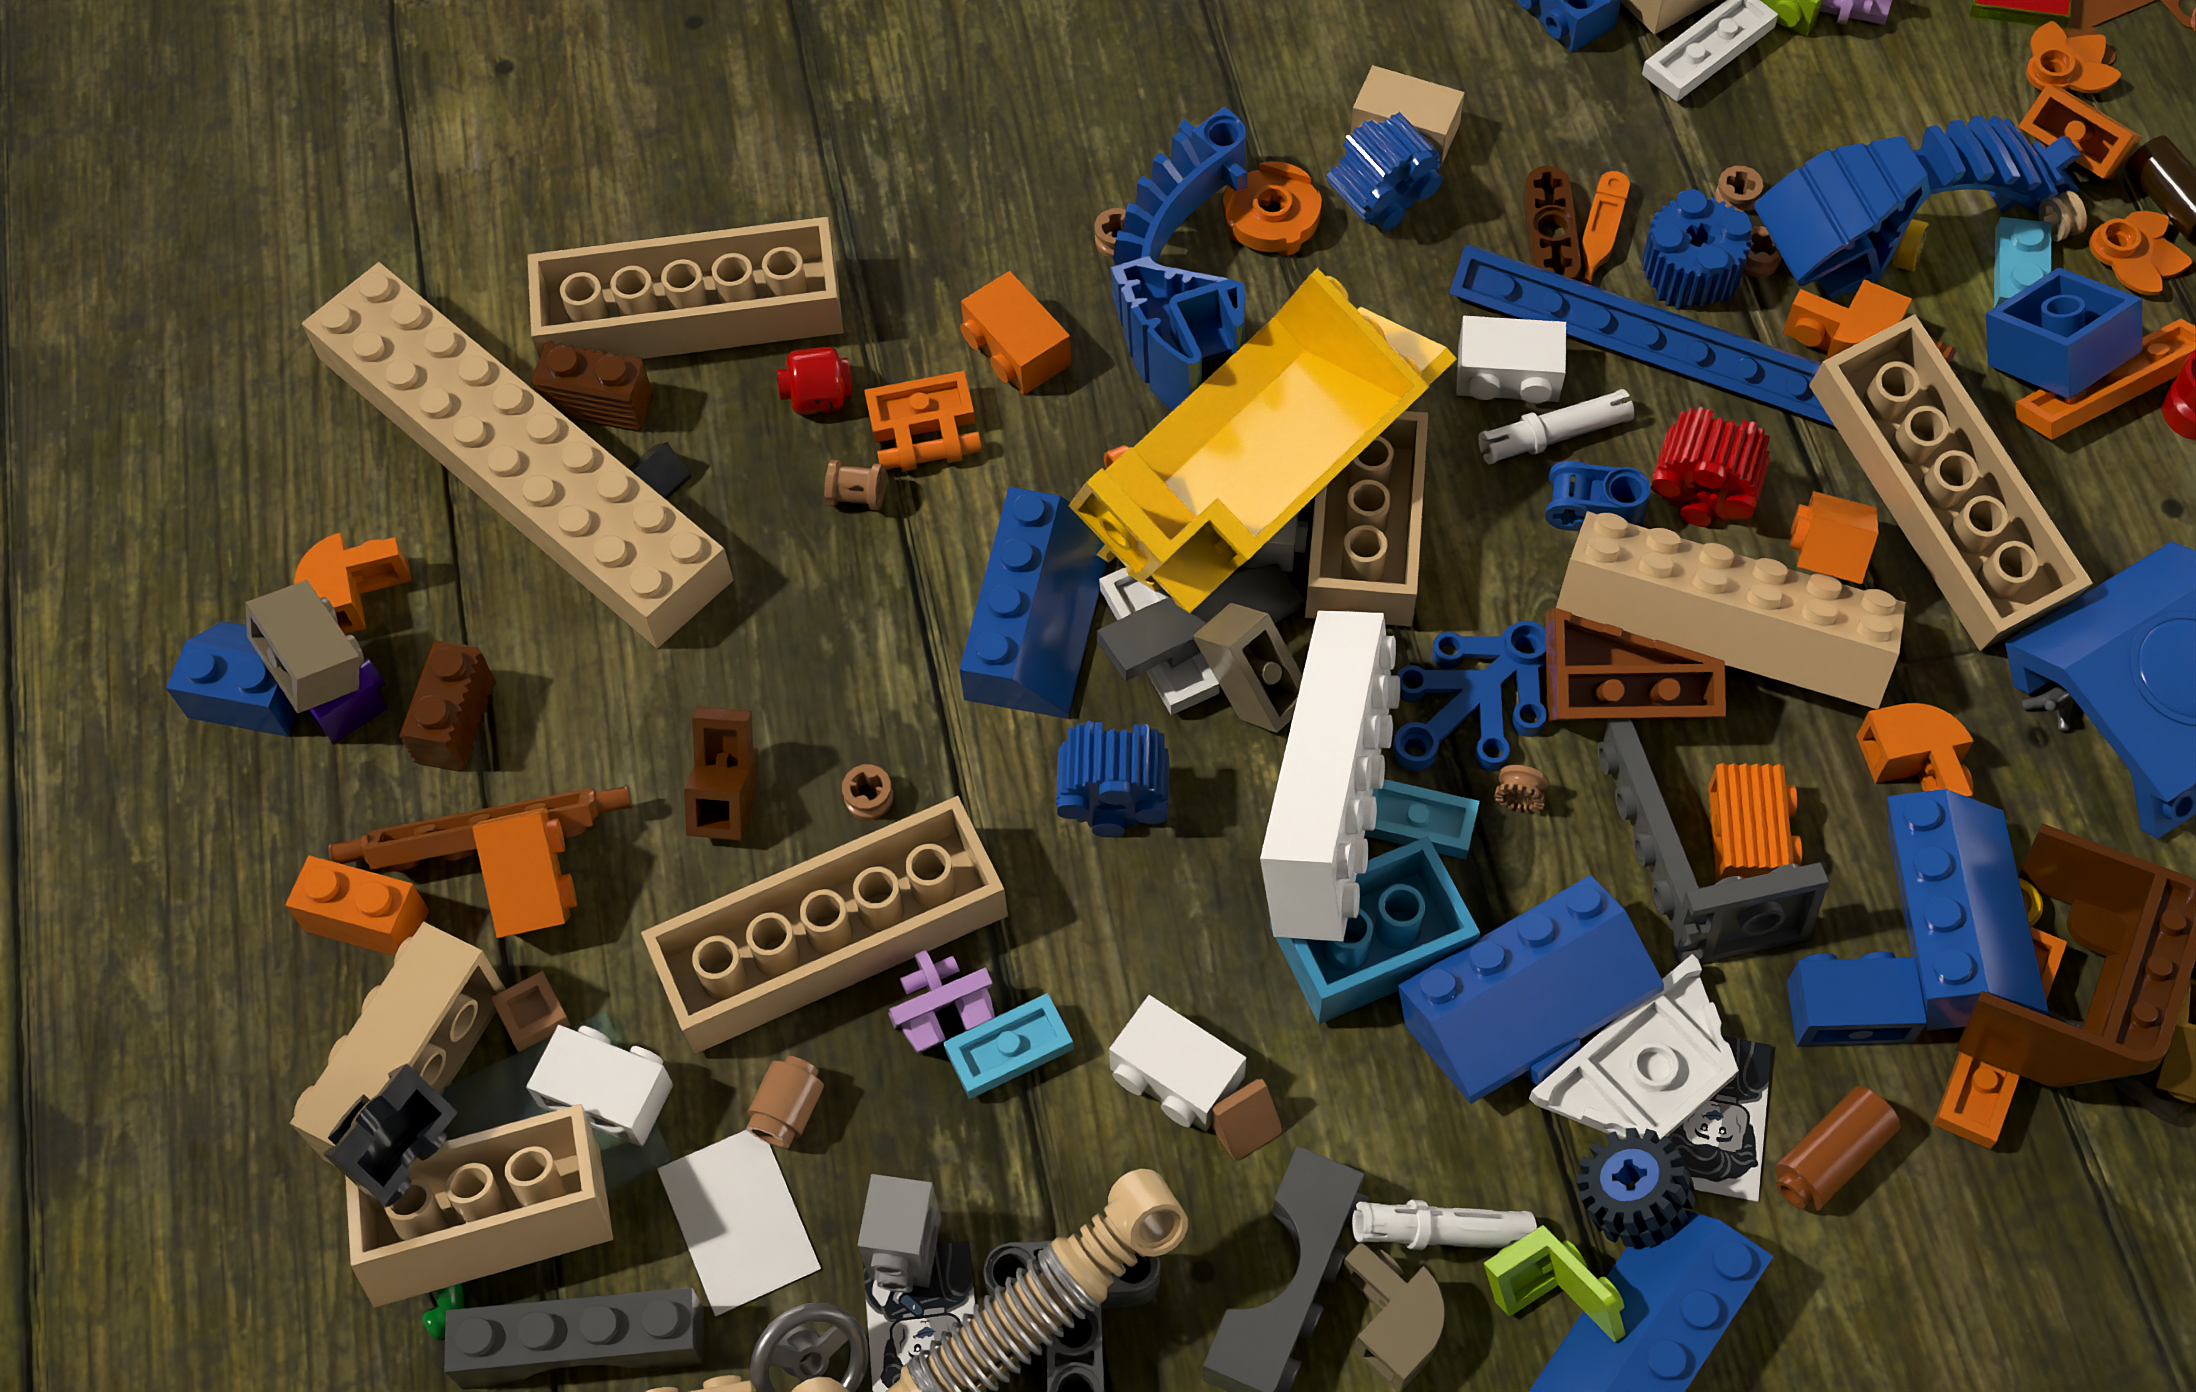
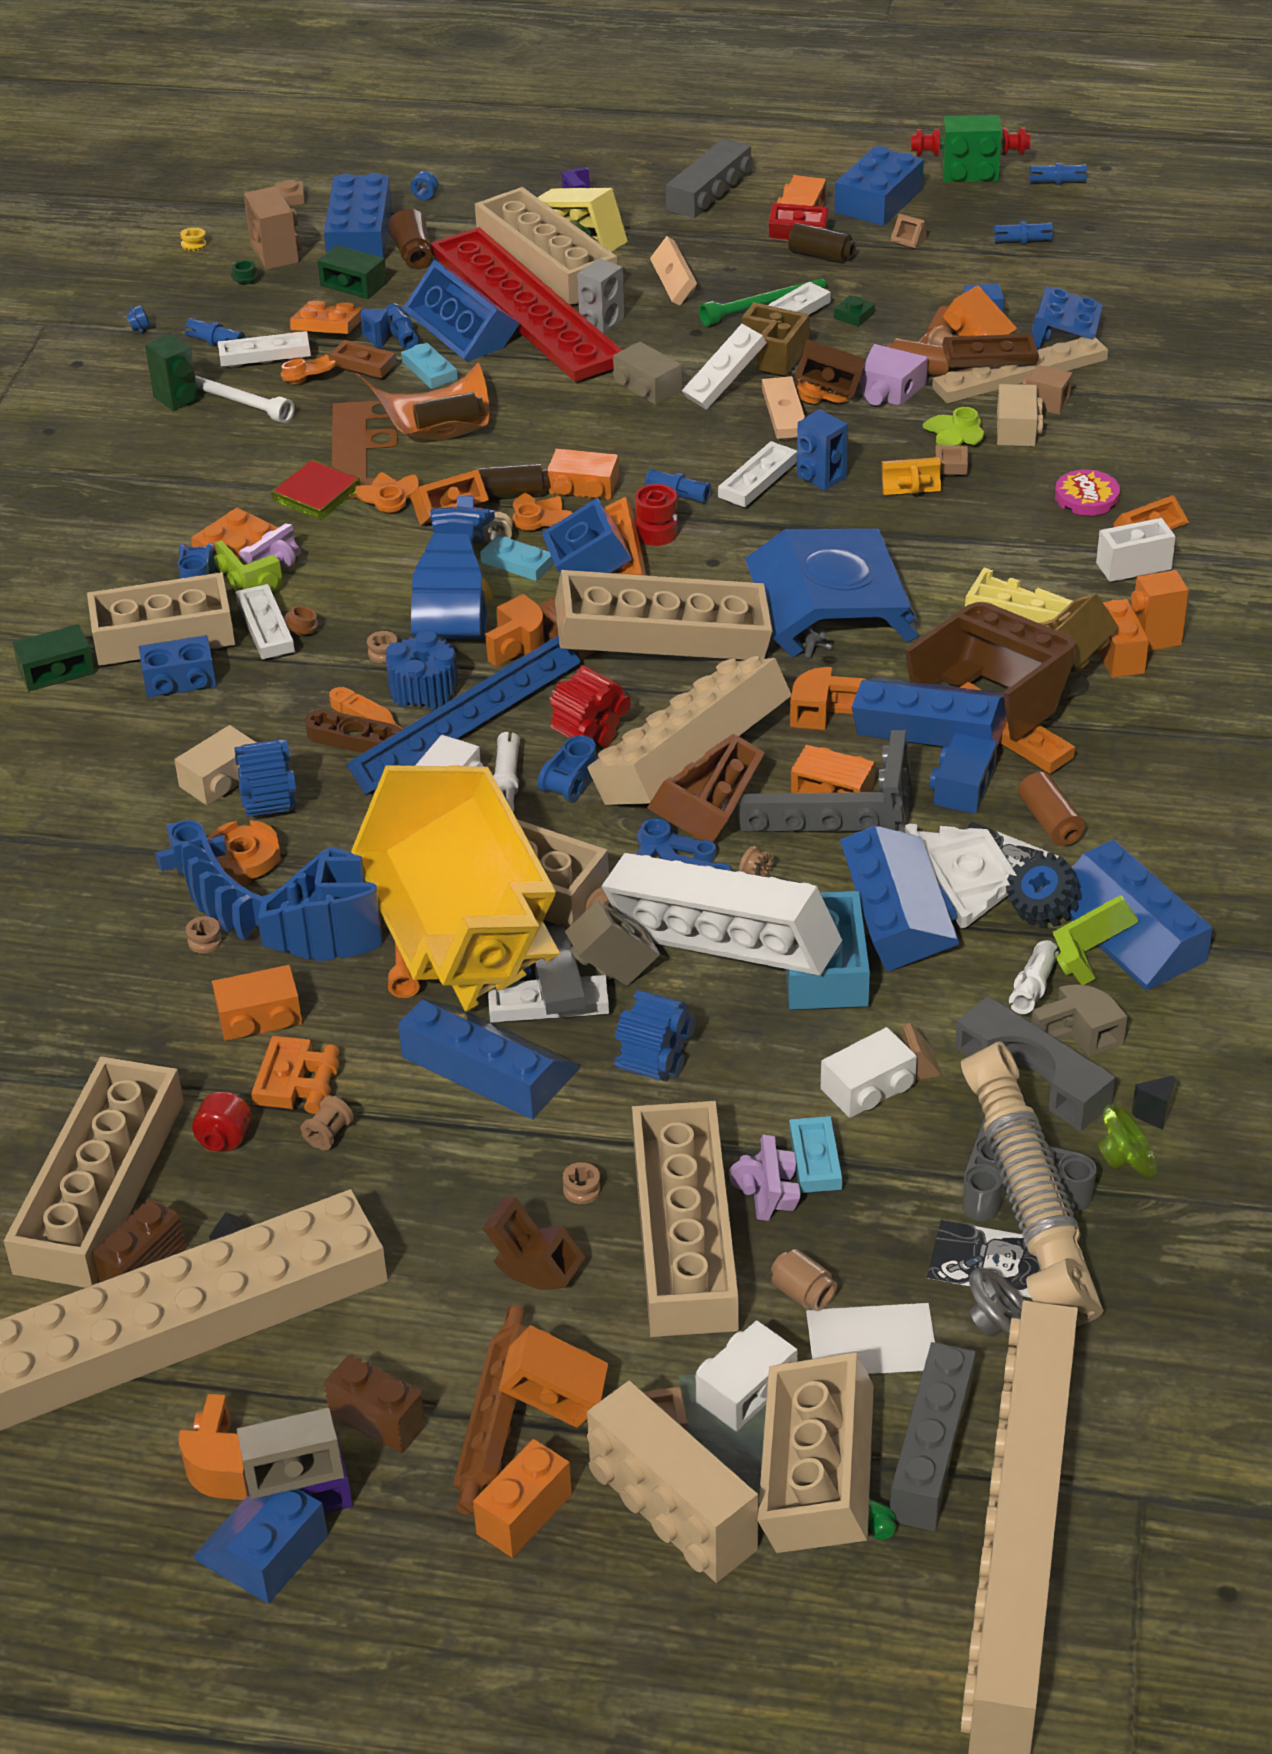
camera: 70 degrees left, 20 degrees down
black cylinder [324,1063,458,1207] -> none
light grey brick [857,1174,942,1293] -> none
orange brick [1789,491,1879,584] -> none
none -> dark orange plate [284,606,318,636]

